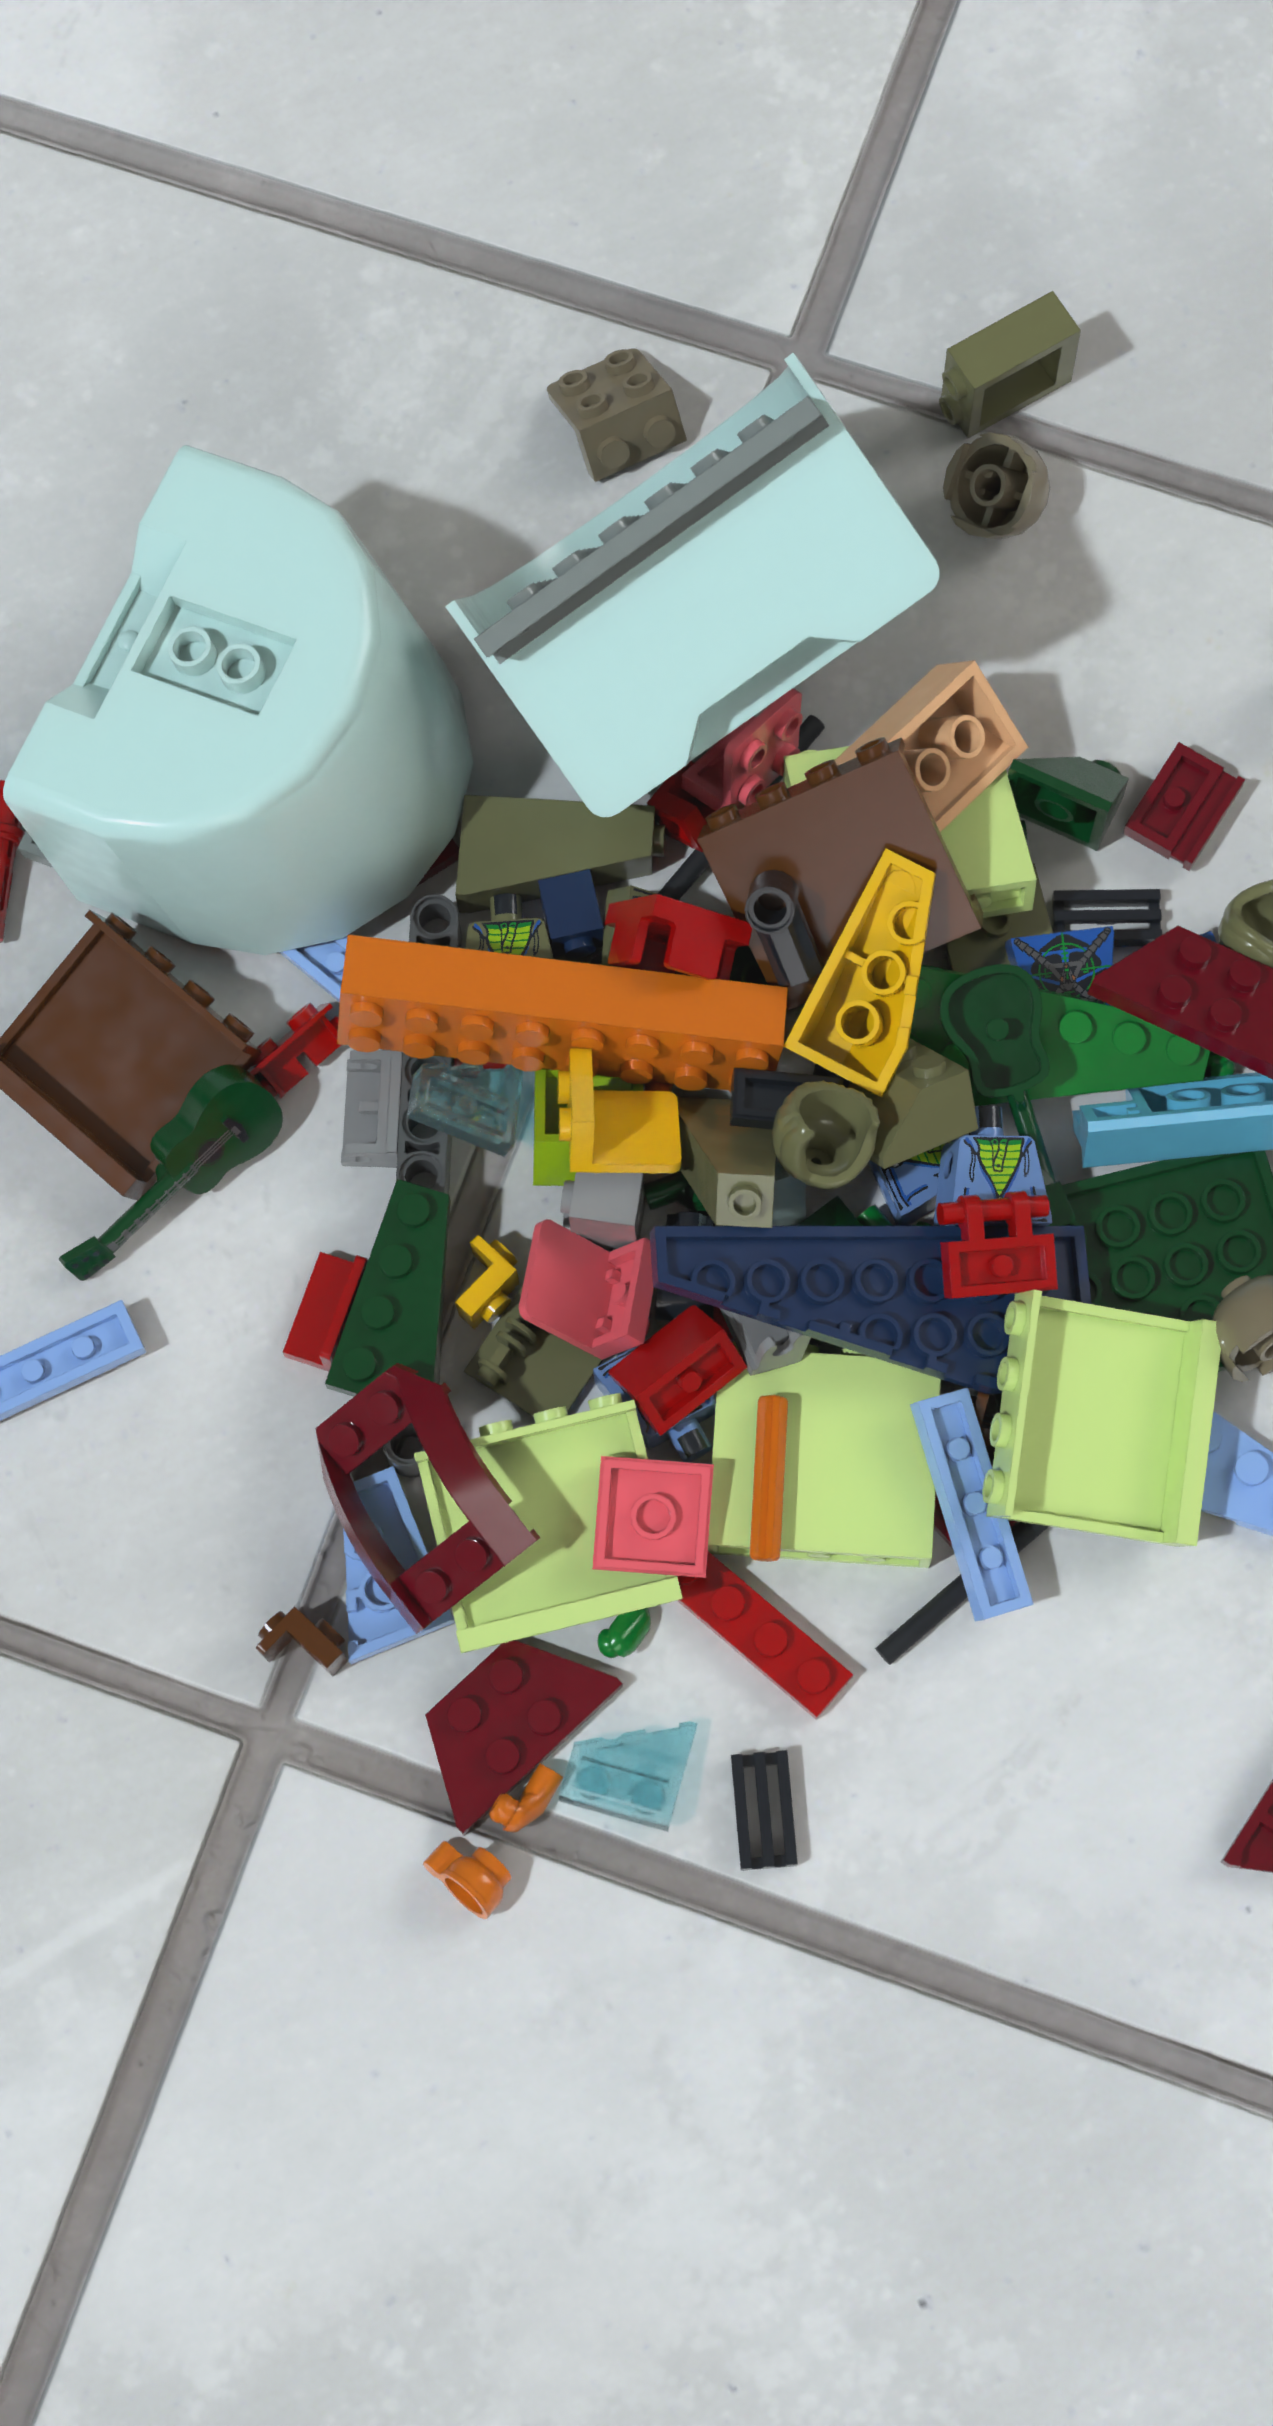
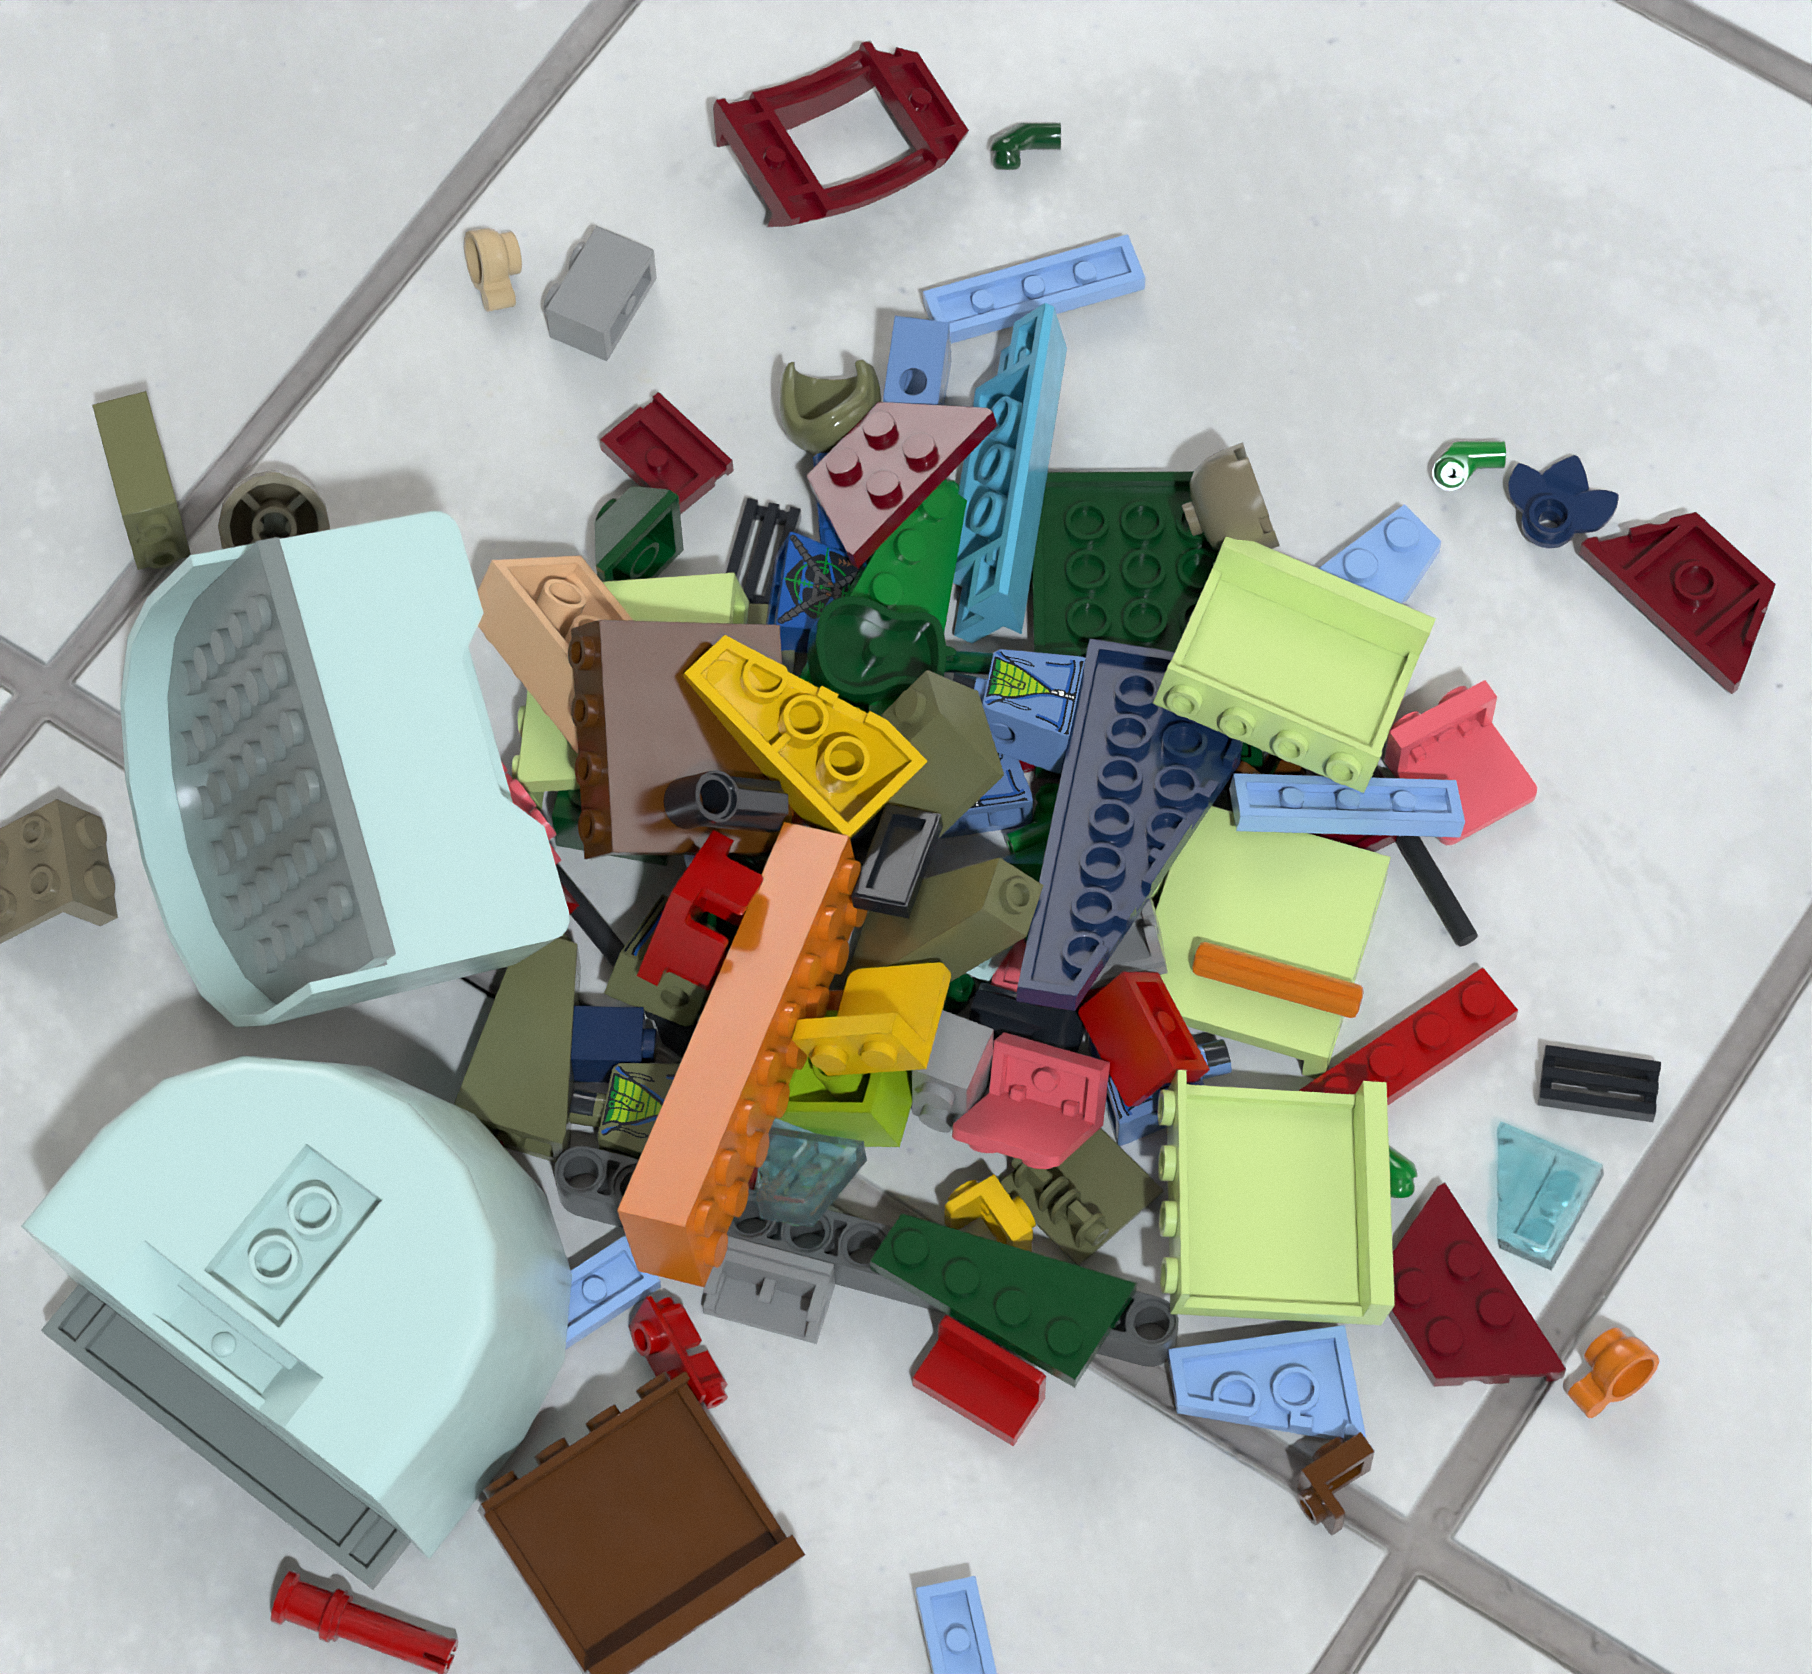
camera: 80 degrees left, 10 degrees down
dark green piece [59,1064,283,1281] -> none
dark red wedge [315,1363,541,1634] -> none
orange arm [489,1763,564,1833] -> none
coral tile [592,1456,714,1578] -> none
olive piece [772,1080,880,1189] -> none
red plate [936,1191,1058,1299] -> none
none -> coral bracket [1384,680,1537,845]

